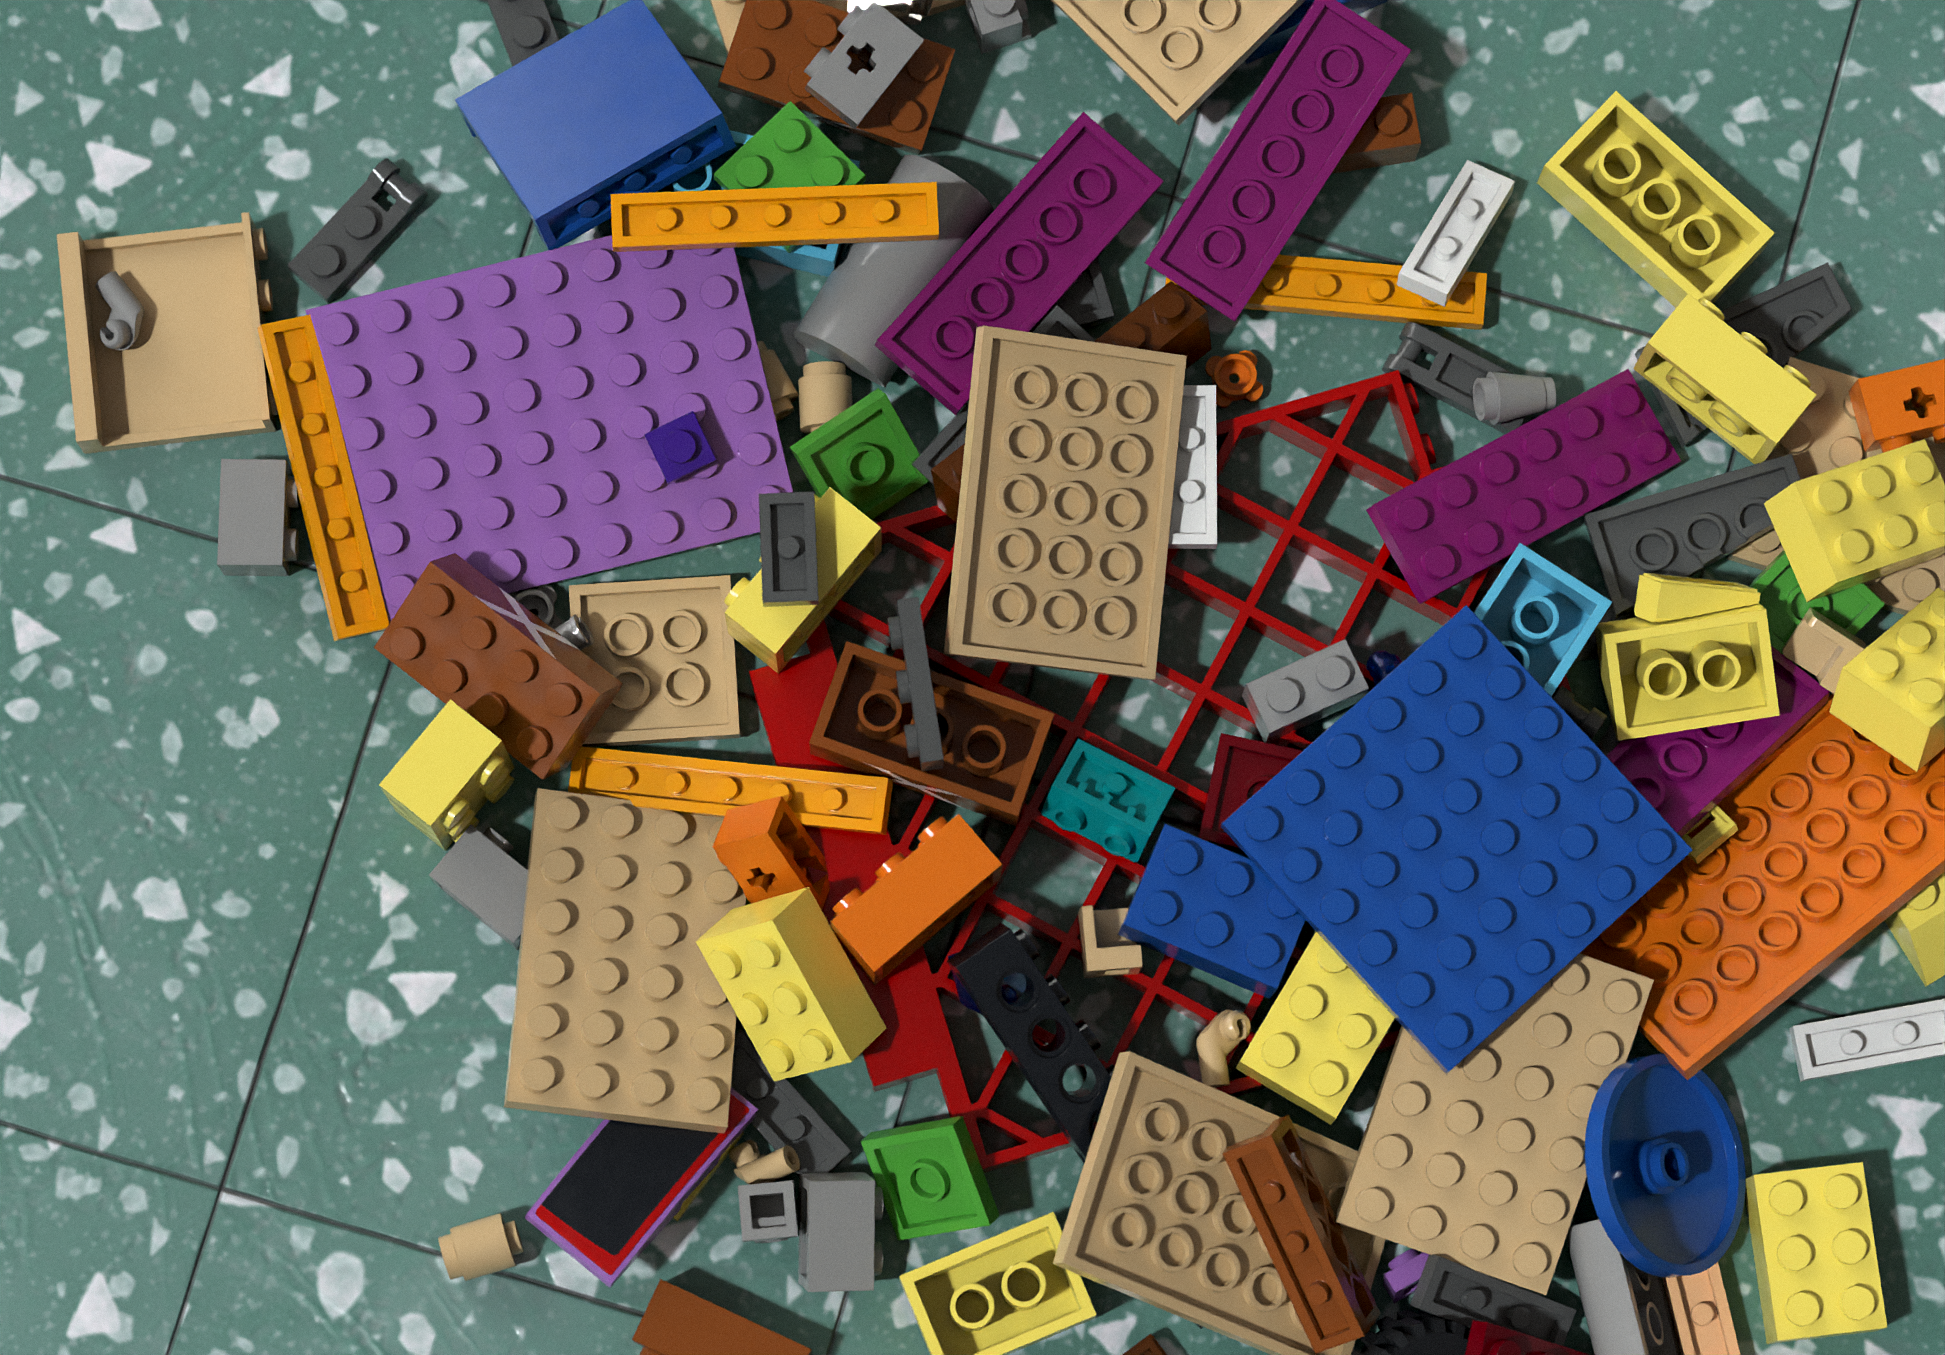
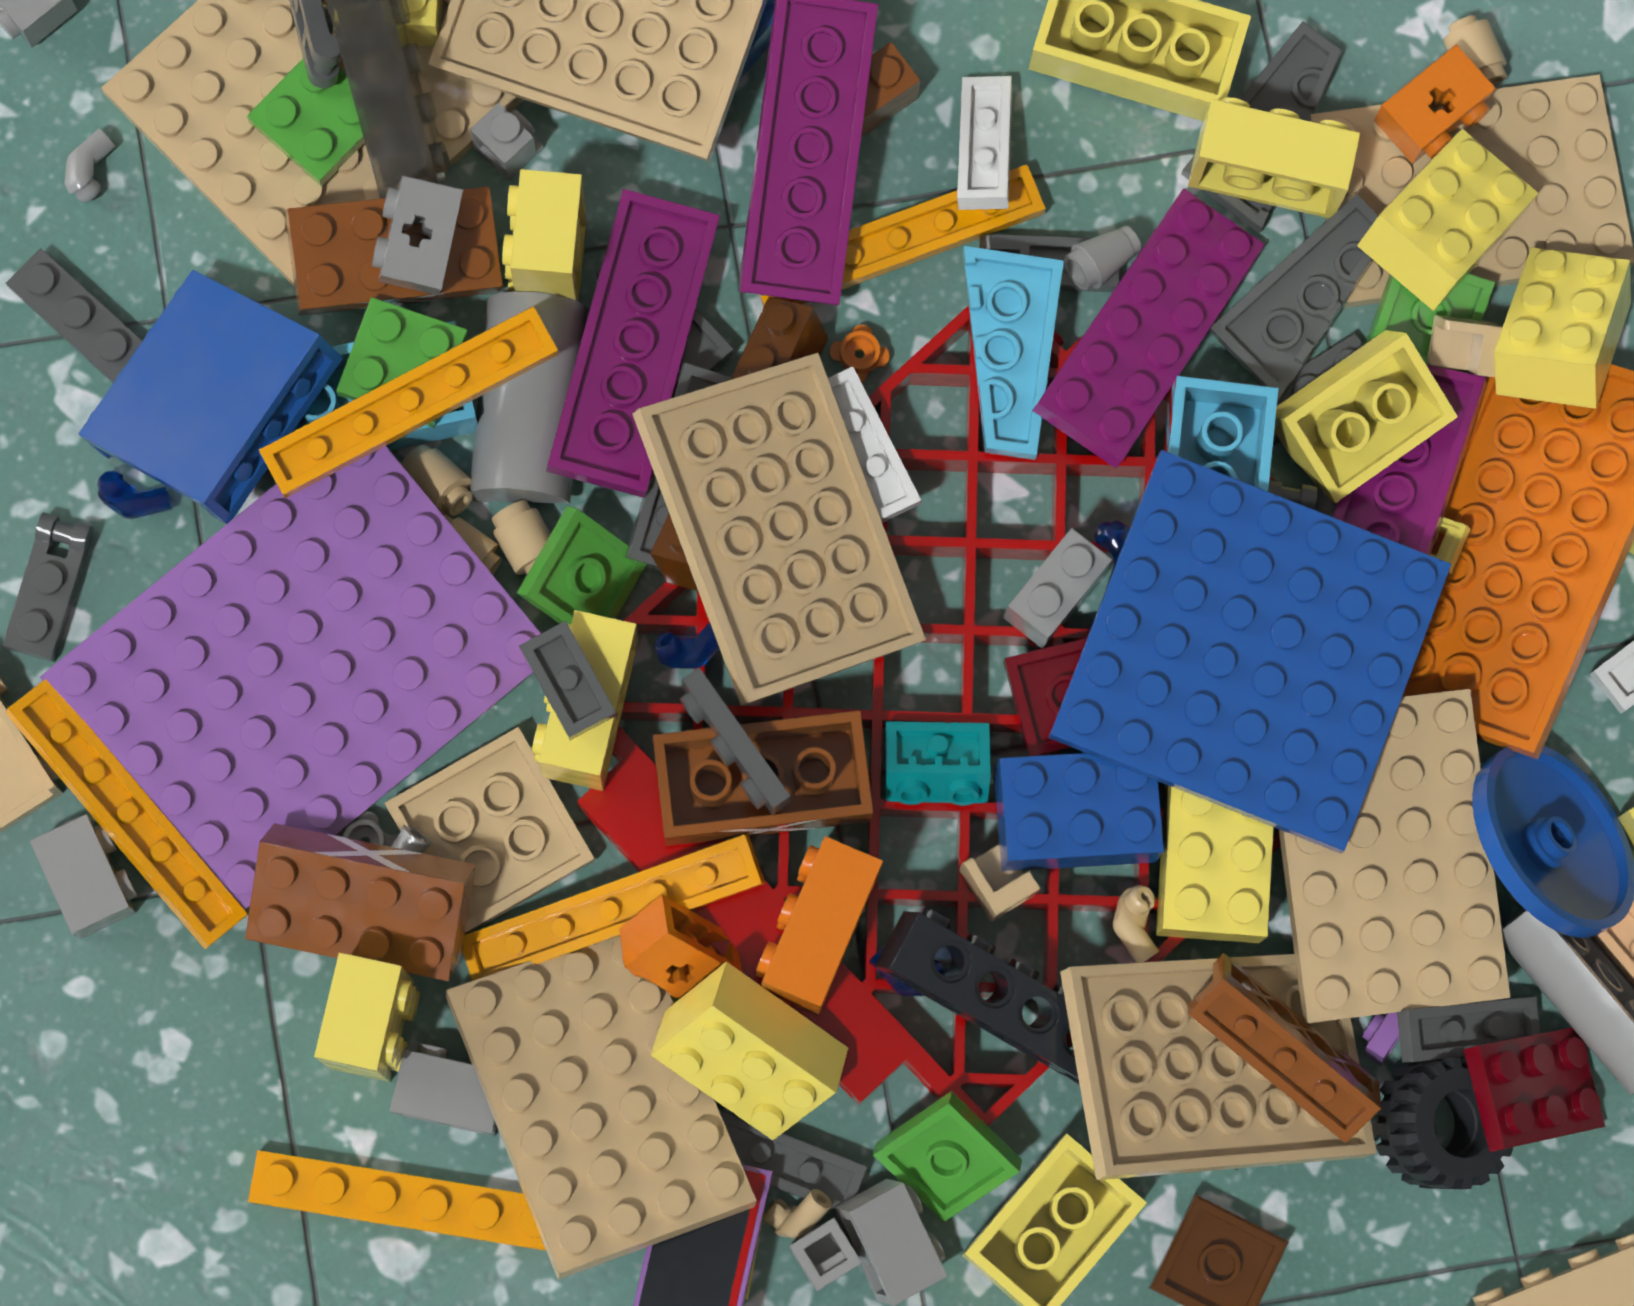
camera: 30 degrees left, 0 degrees up
dark purple plate [644,411,718,484] -> none
light yellow slope [1634,573,1761,623] -> none
none -> clear blue arm [97,471,172,520]
none -> light orange plate [248,1150,546,1251]
none -> tan brick [401,445,472,516]
none -> light yellow brick [502,169,587,302]
none -> clear blue arm [654,622,720,669]
none -> medium azure wing [963,246,1064,460]

